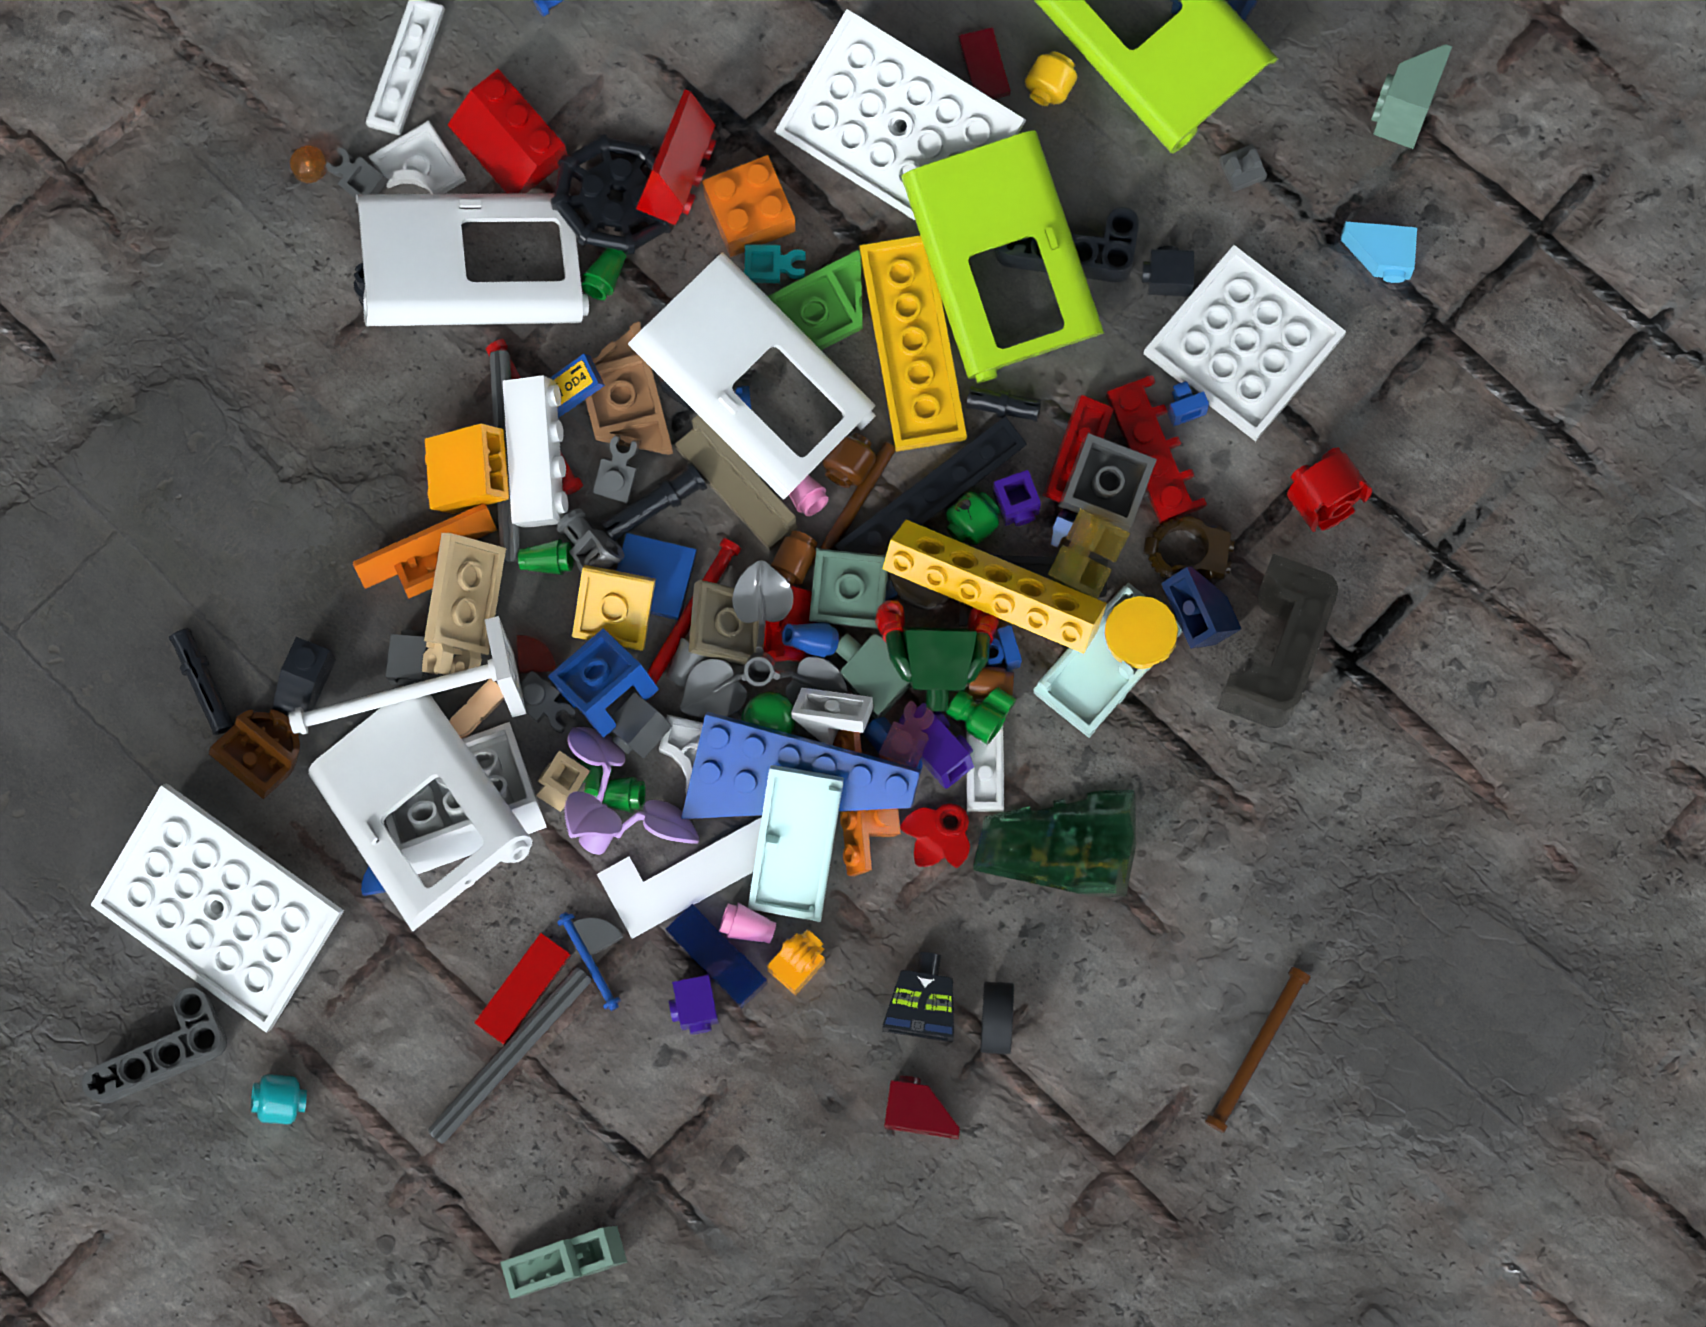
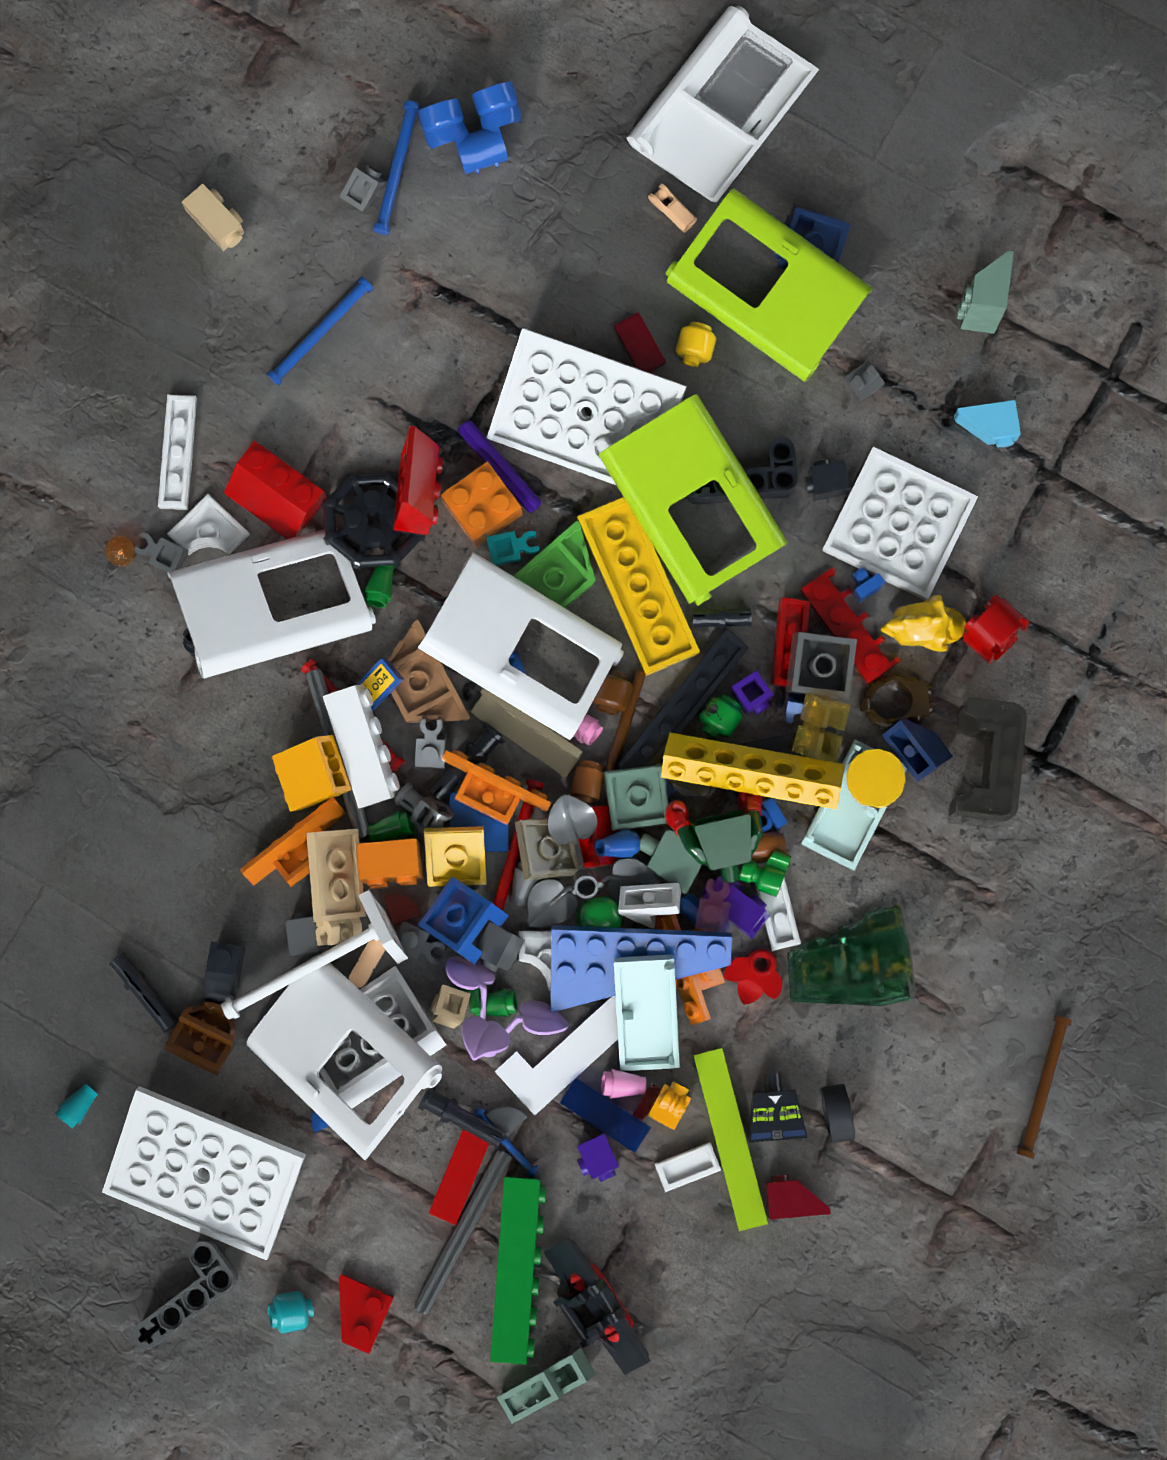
camera: 10 degrees left, 5 degrees up
none -> teal cone [54,1084,98,1129]
none -> red wing [339,1274,394,1354]
none -> orange brick [357,839,424,889]
none -> black pin [418,1087,507,1150]
none -> orange bracket [442,749,551,825]
none -> dark purple axle [458,420,542,513]
none -> green brick [490,1176,546,1365]
none -> black piece [544,1237,651,1375]
none -> clear red tile [630,1083,660,1123]
none -> white tile [654,1142,721,1192]
none -> lime tile [693,1048,768,1231]
none -> yellow head [881,595,966,652]

